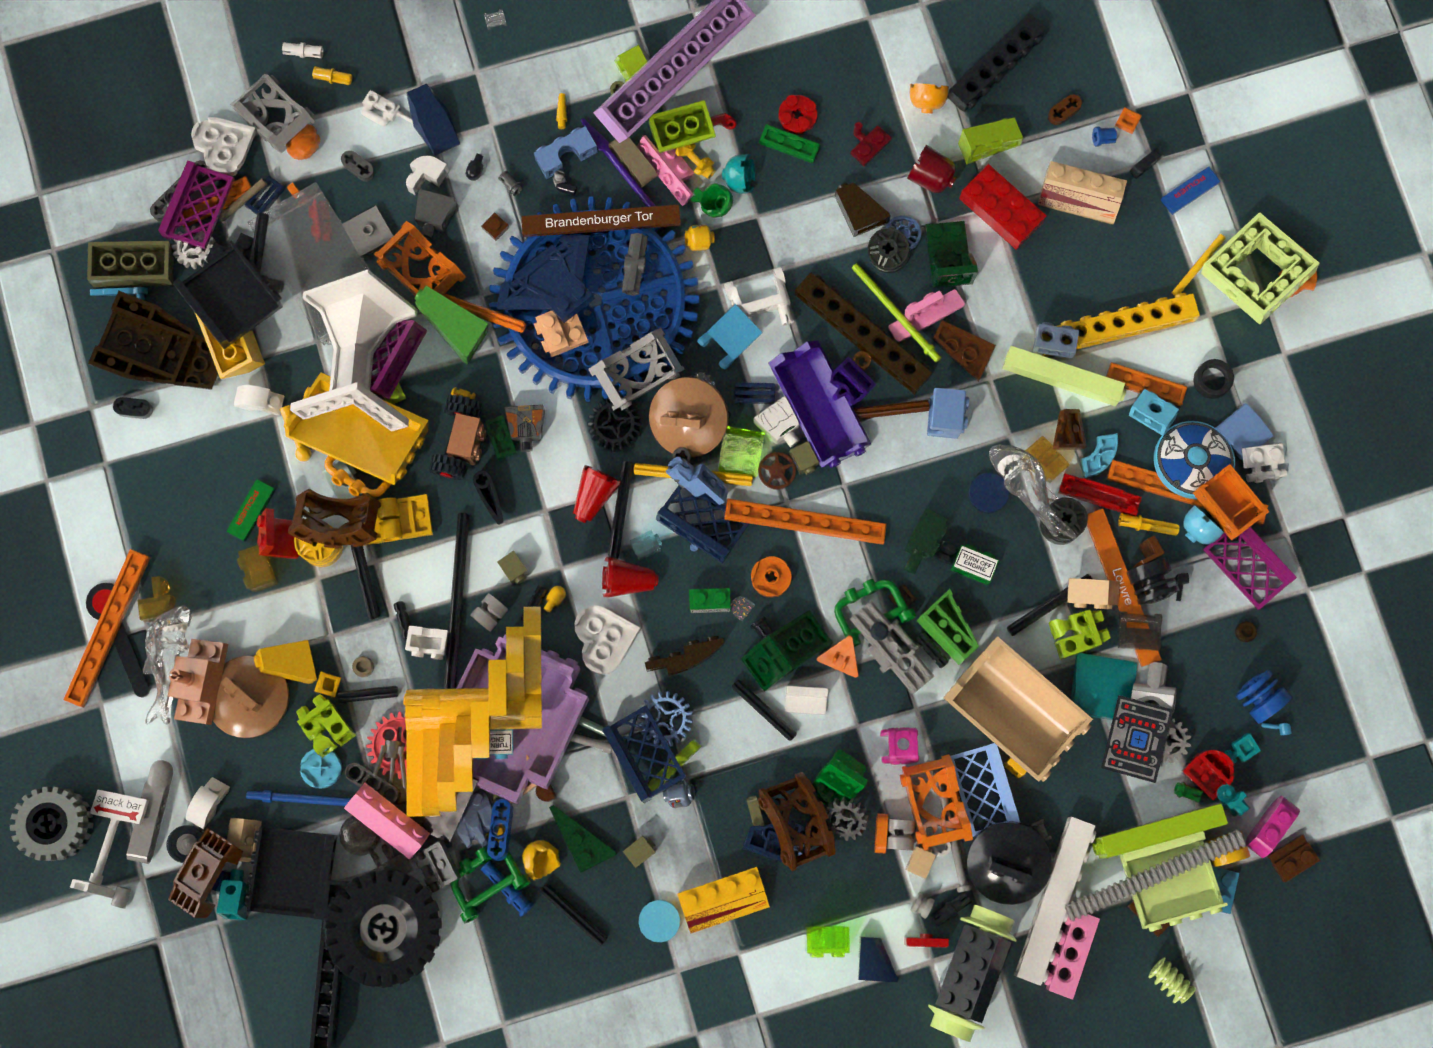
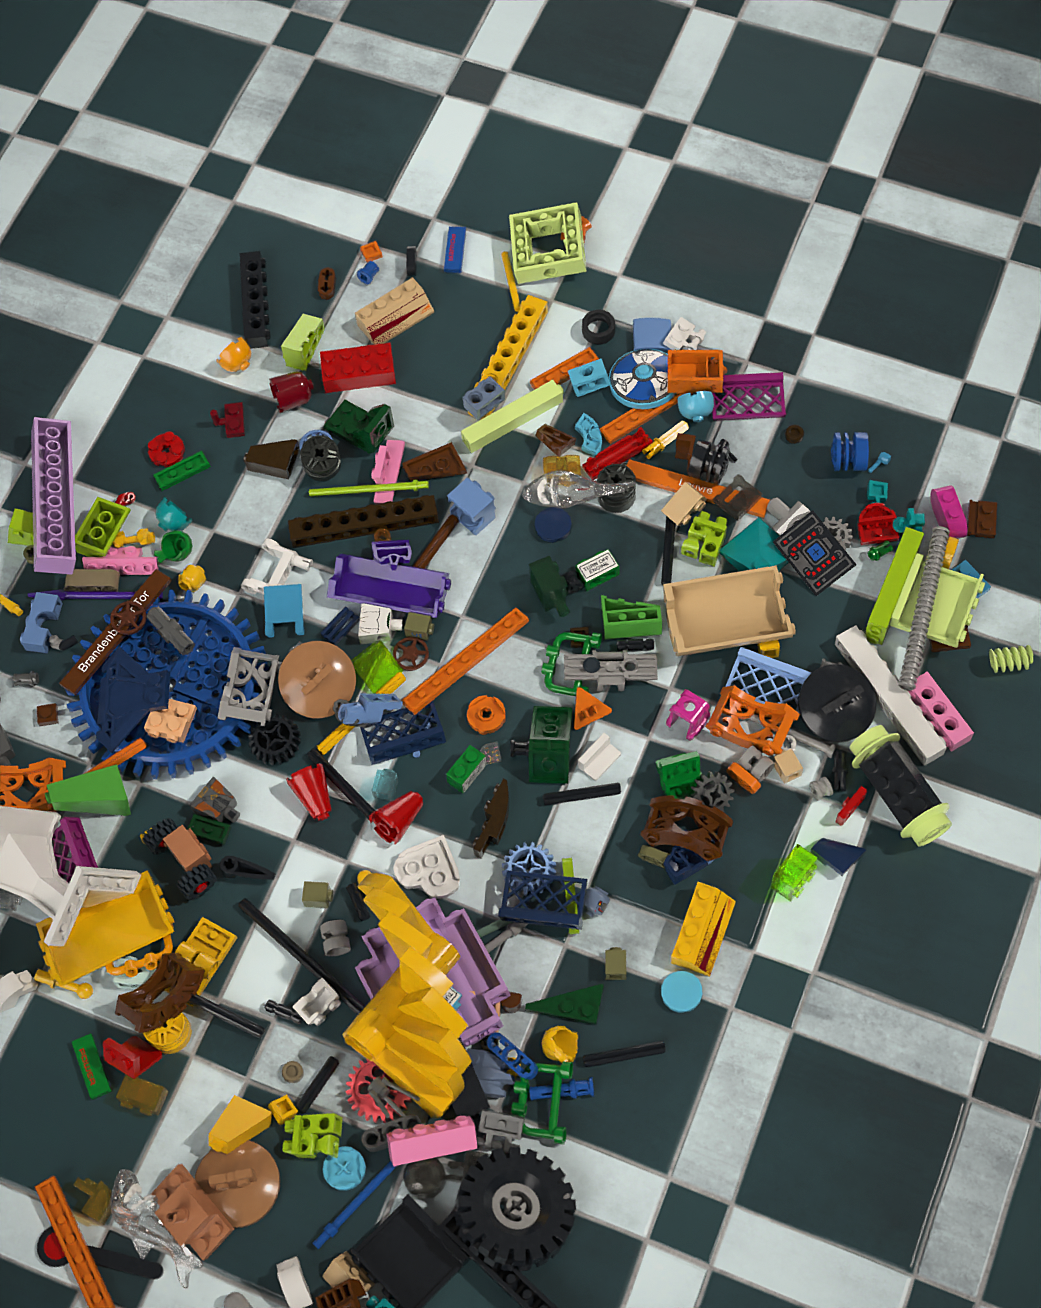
camera: 45 degrees left, 15 degrees down
none -> copper wheel [110,601,147,635]

